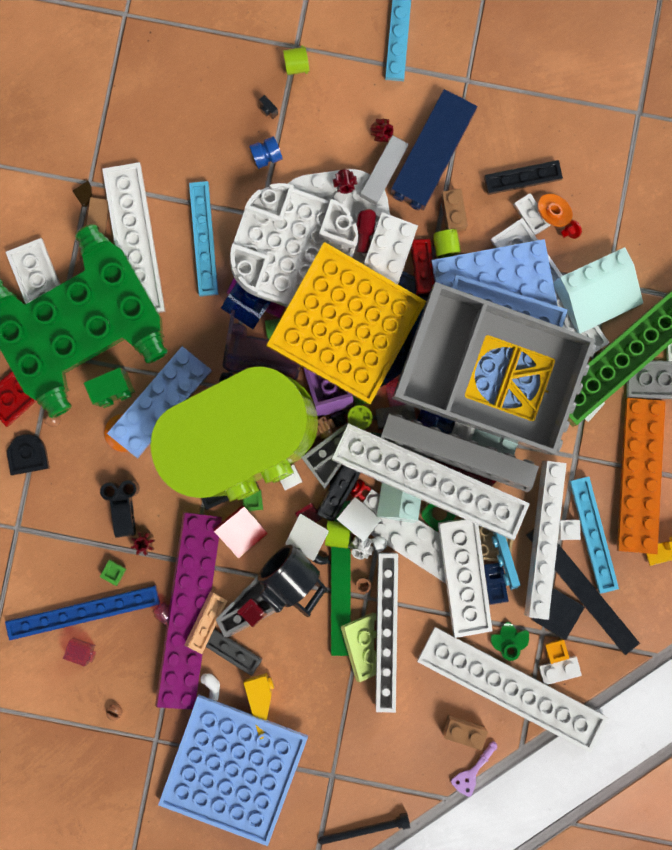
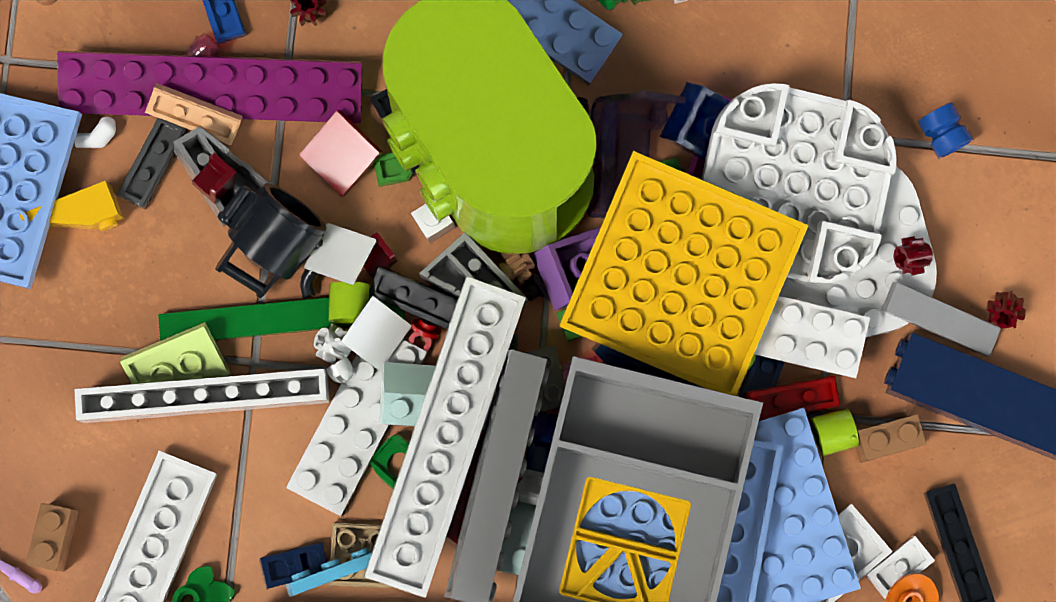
camera: 80 degrees right, 5 degrees down
medium azure plate [189,181,219,297] -> none
black plate [259,95,278,119] -> none
lime piece [347,405,373,430] -> none
dark red arm [356,209,376,253] -> none
nougat hinge [356,577,372,594] -> none
white plate [438,518,492,638] -> none

